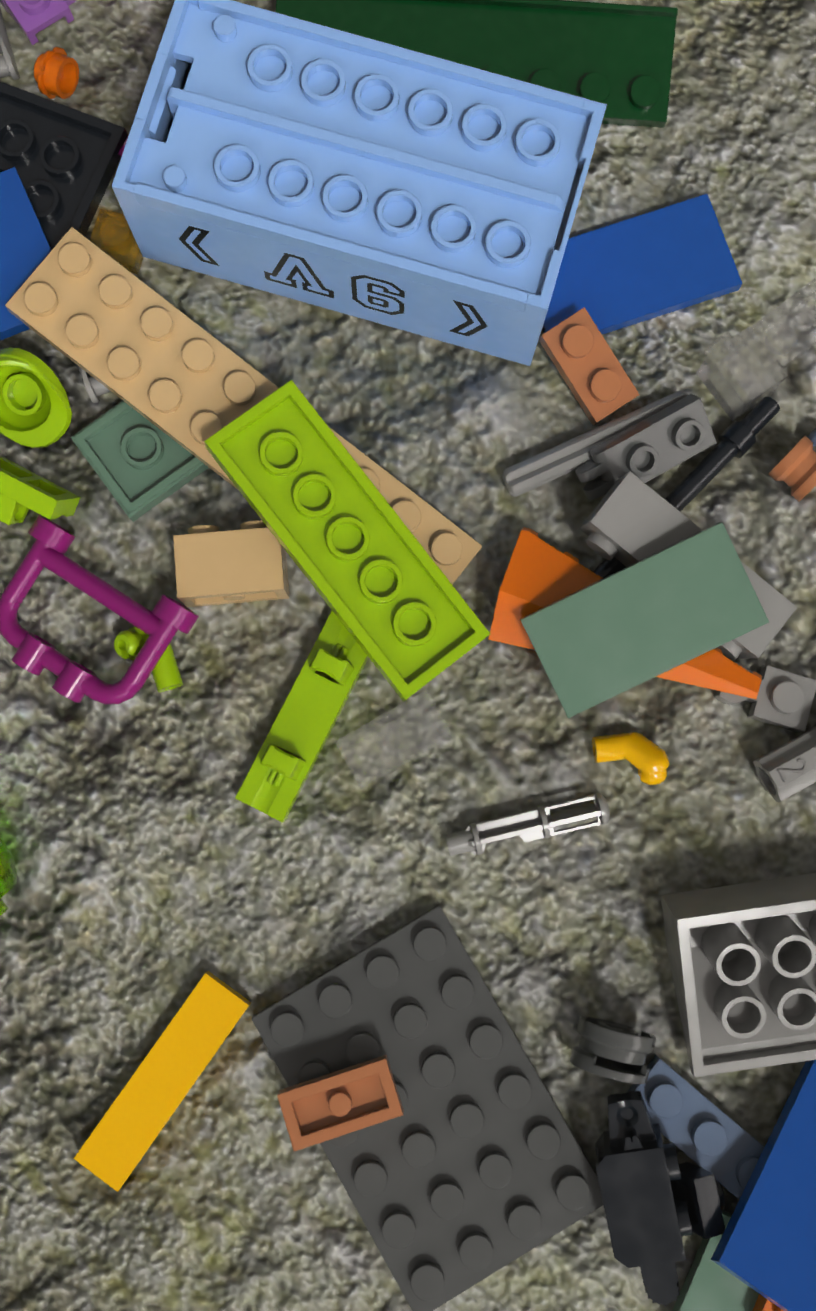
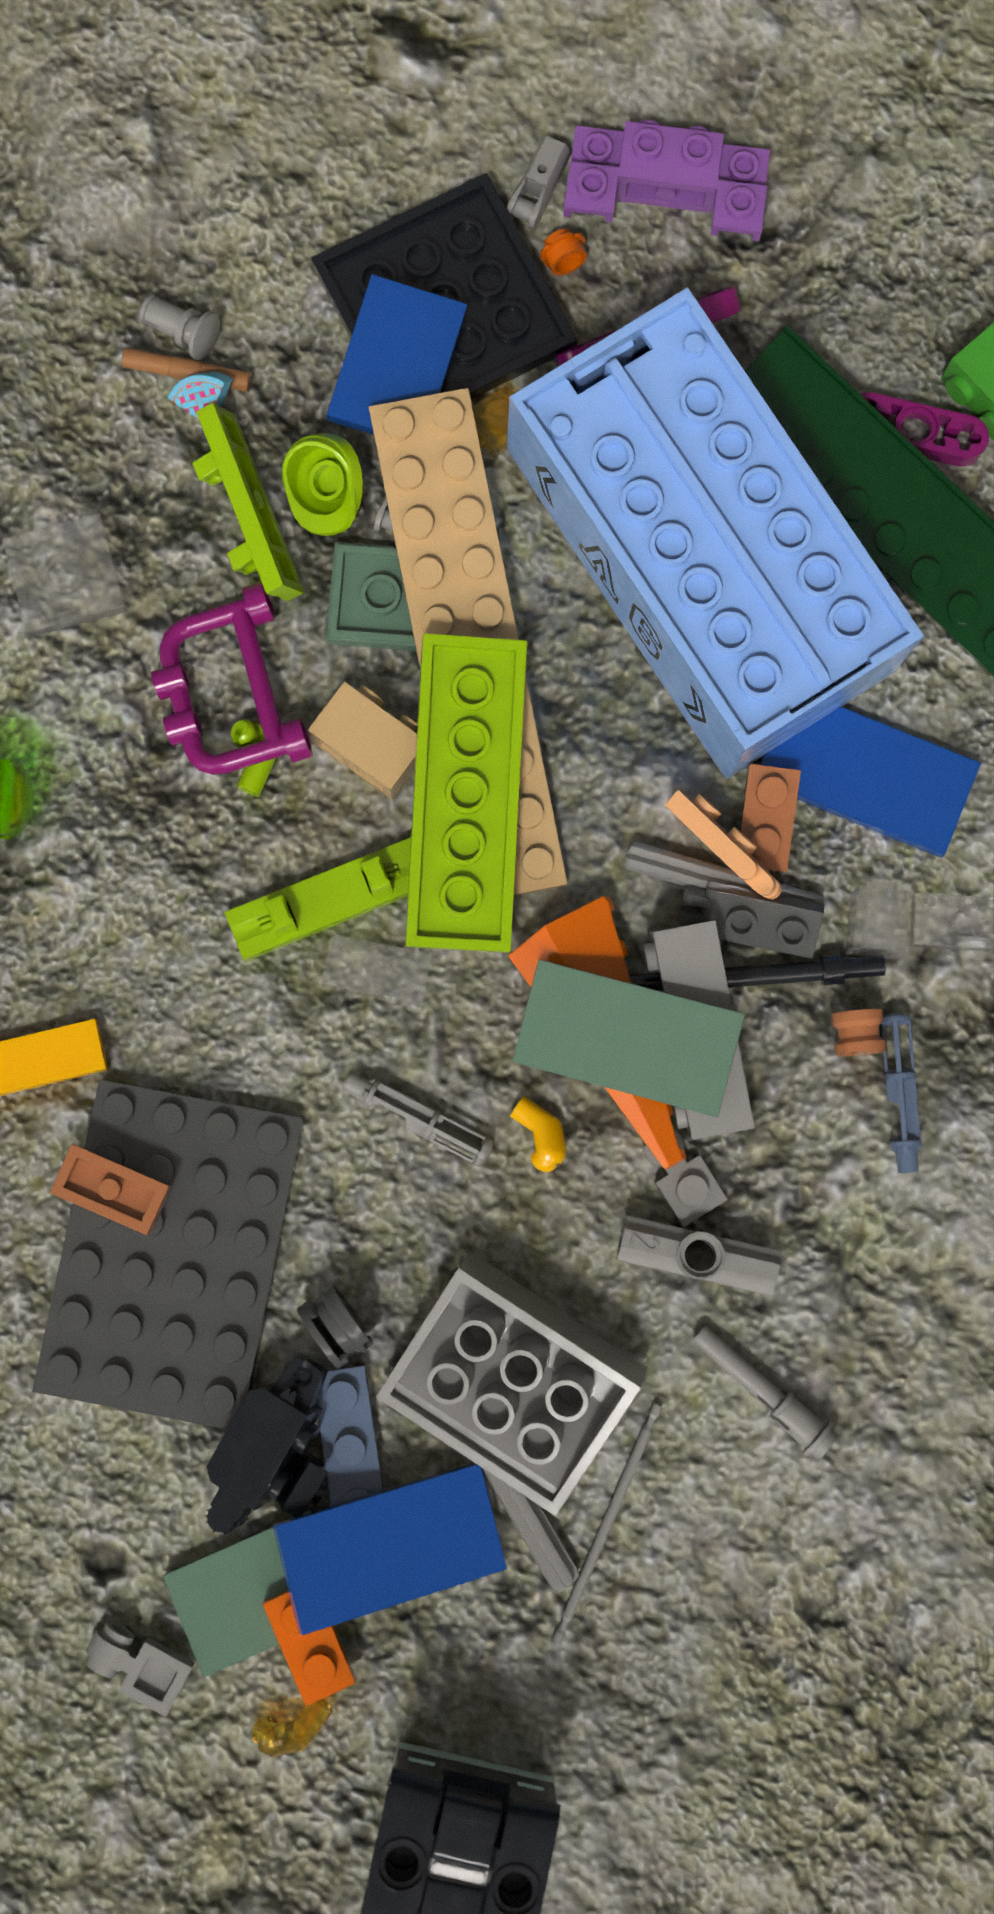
camera: 35 degrees right, 0 degrees up
none -> light nougat hinge [664,790,782,899]

